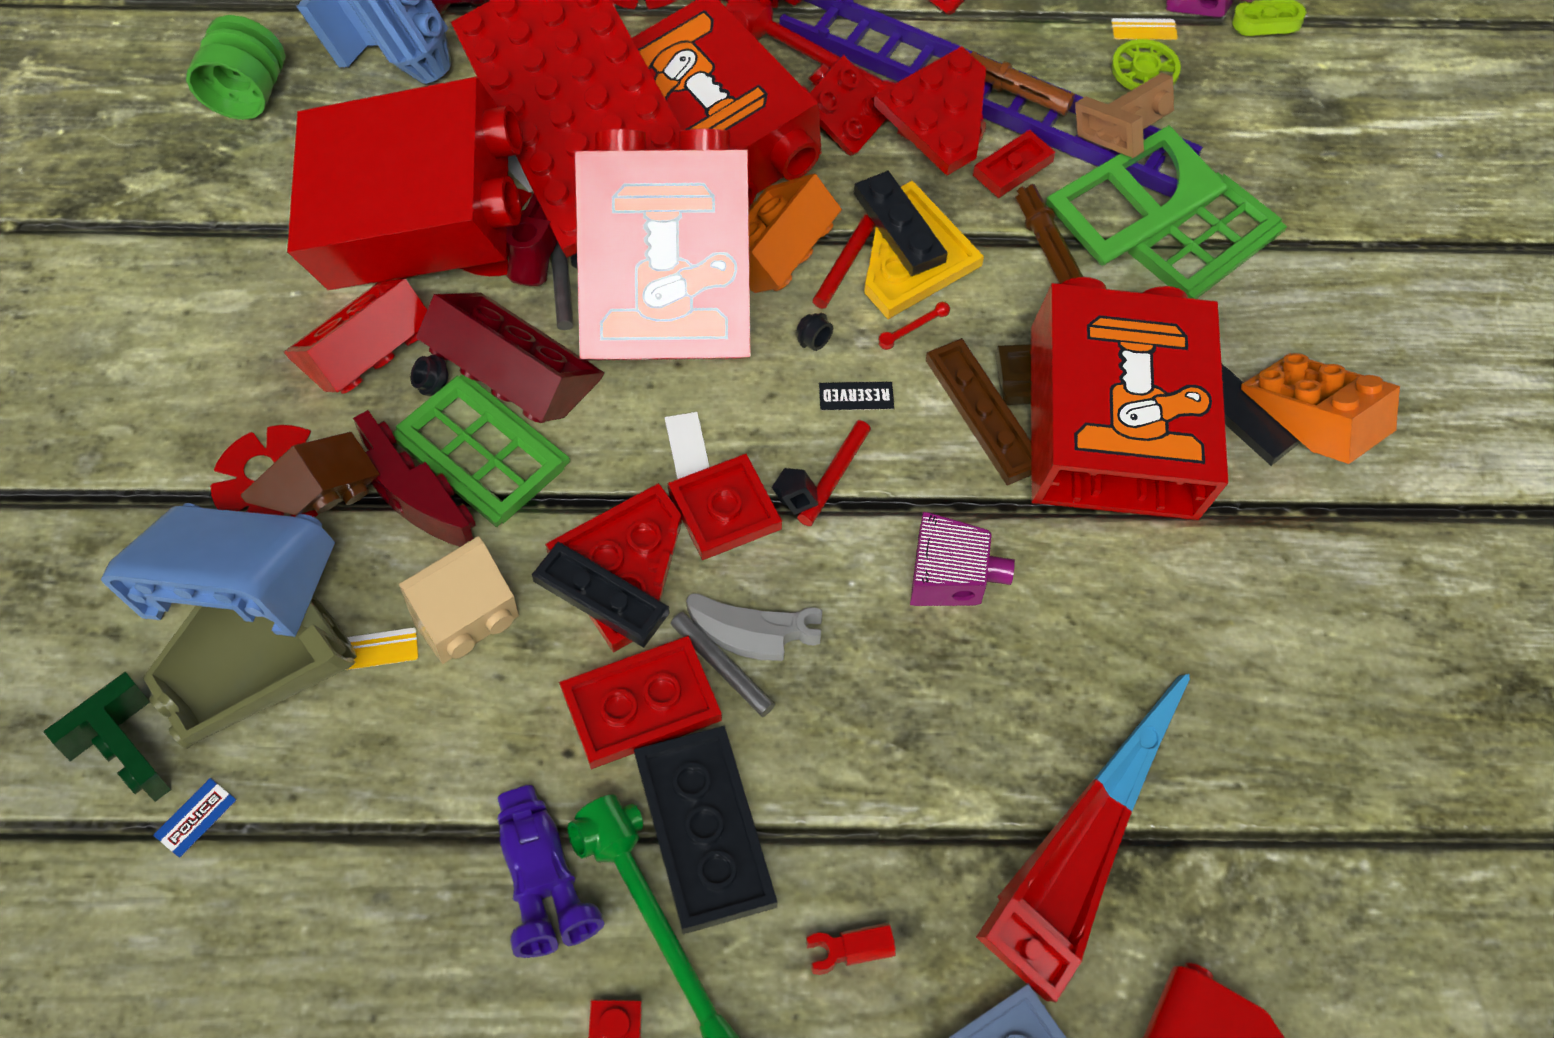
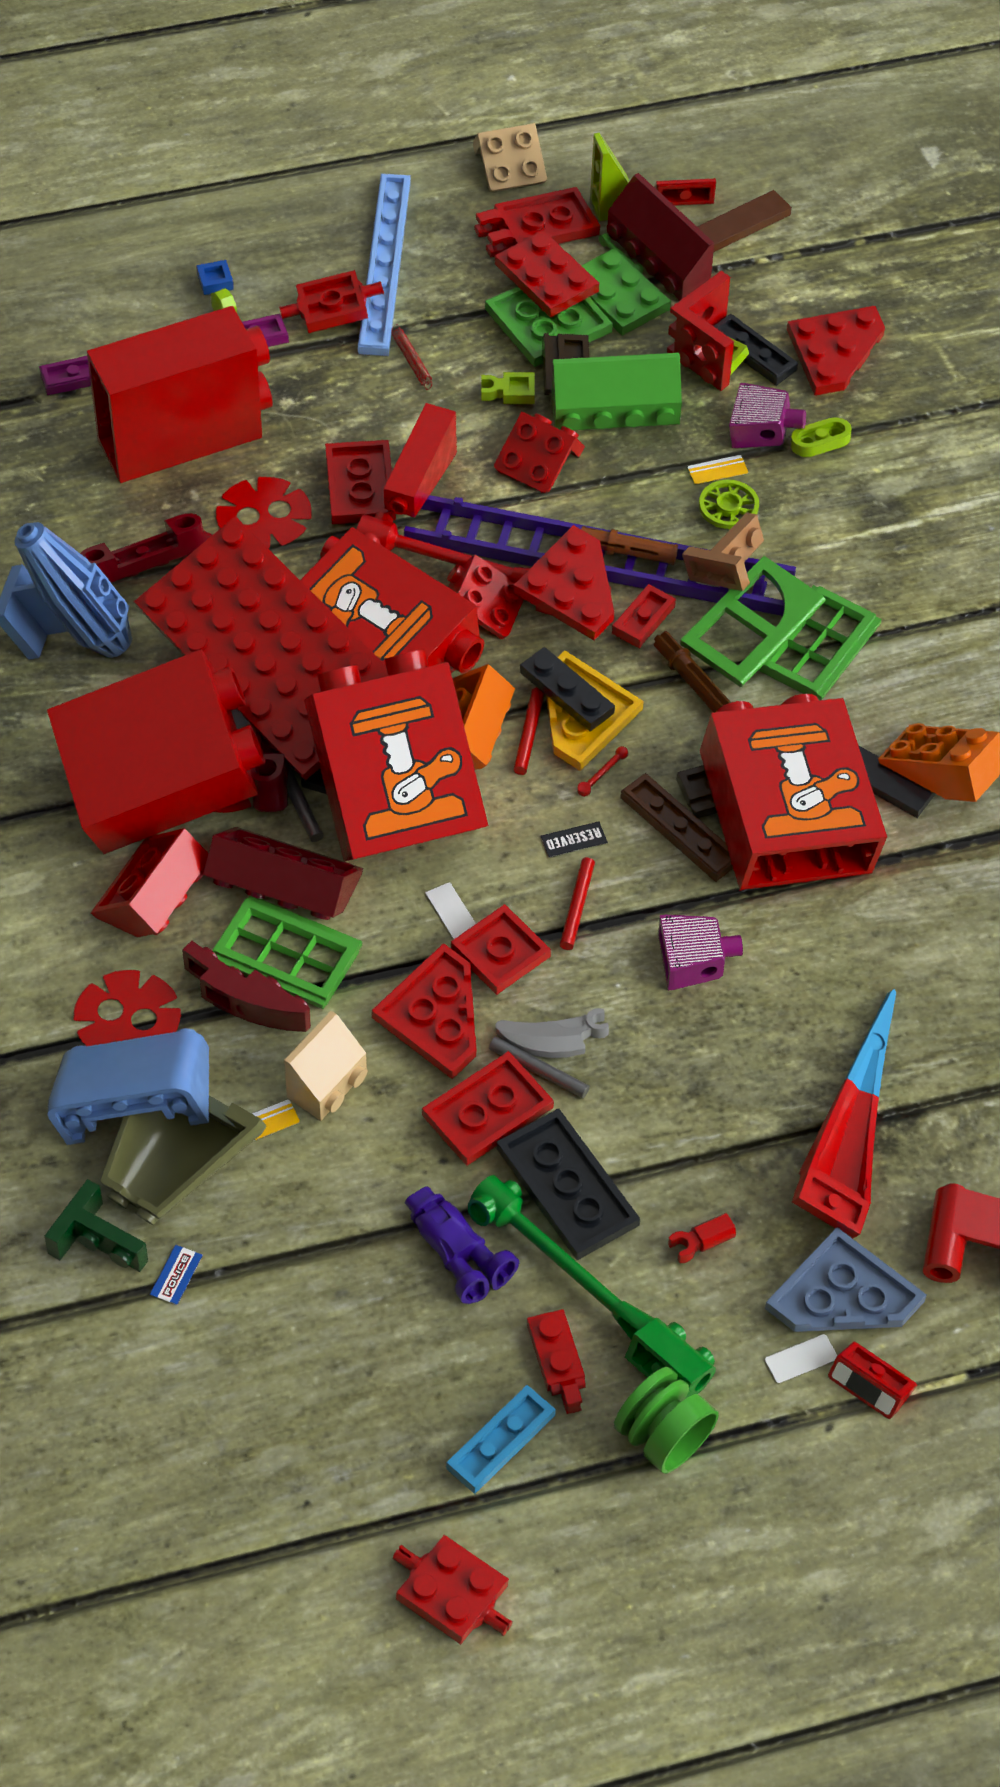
camera: 15 degrees left, 5 degrees down
reddish brown slope [241,432,380,515] -> none
black plate [410,355,448,396] -> none
black tile [532,542,670,648] -> none
black piece [771,468,818,515] -> none
black plate [796,312,833,351] -> none

